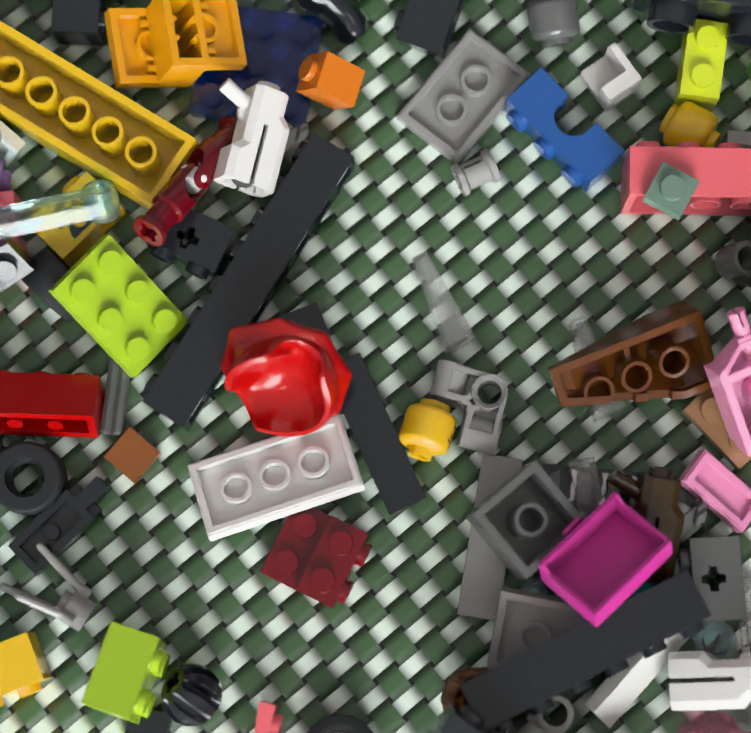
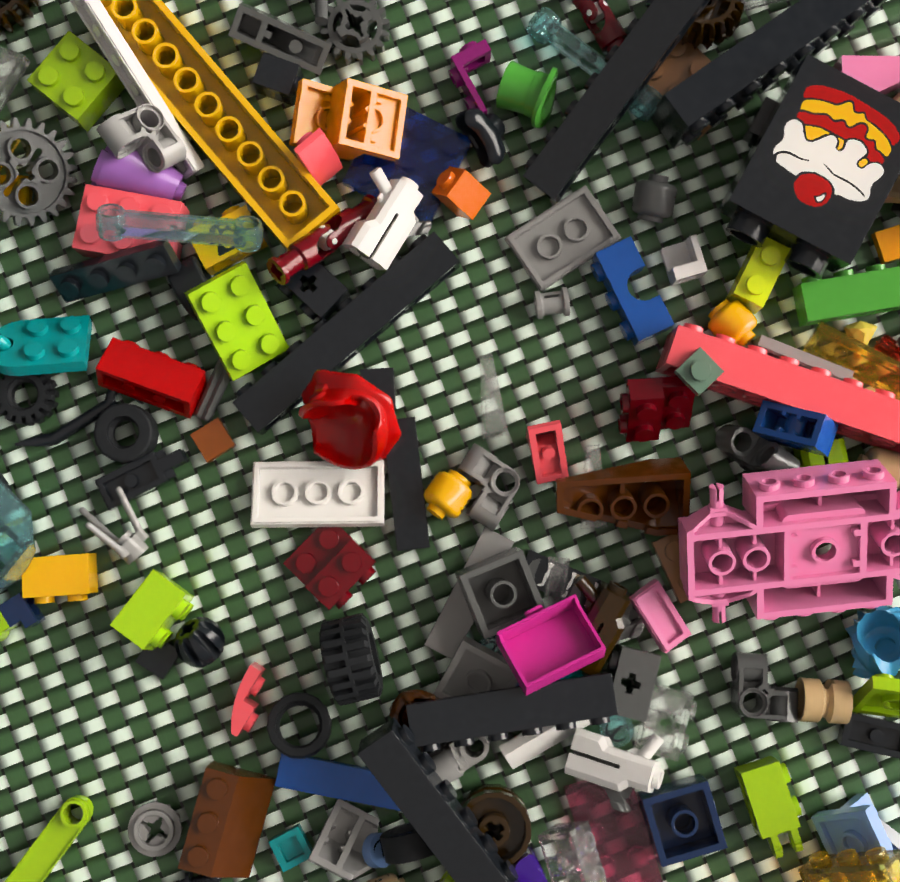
camera: 10 degrees right, 5 degrees up
none -> coral slope [294,128,343,186]
none -> black tyre [319,613,383,706]
none -> coral slope [526,420,569,484]
none -> dark red plate [618,376,695,442]

